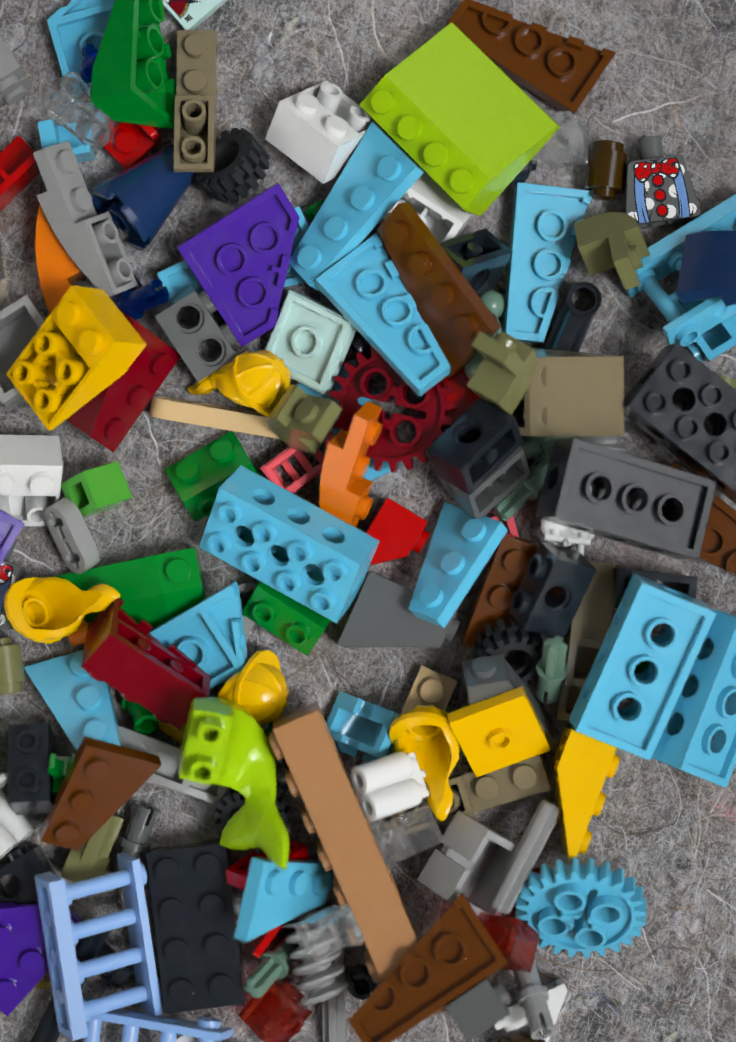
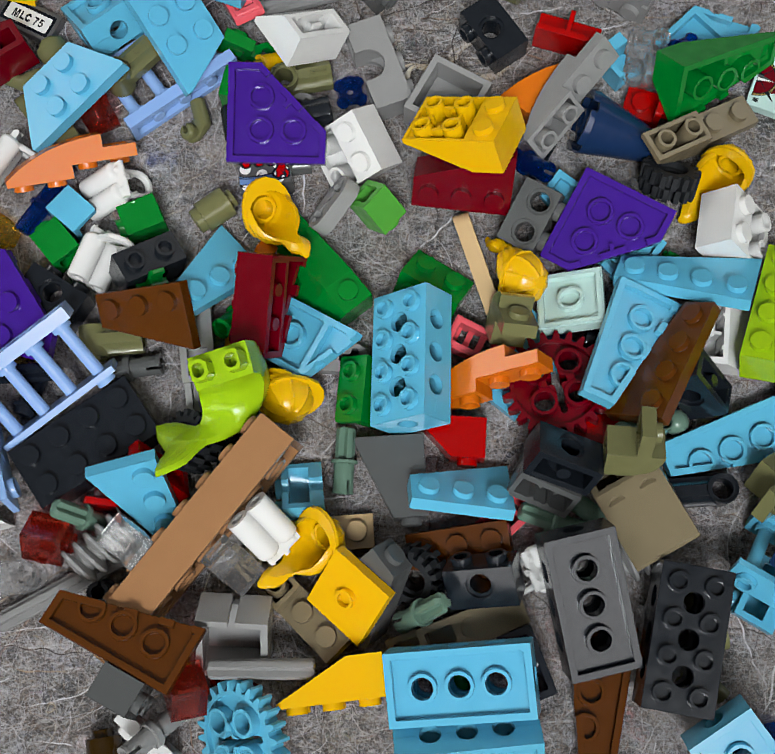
camera: 65 degrees right, 10 degrees down
none -> sand green axle [331,427,358,495]
none -> yellow piece [677,144,755,224]

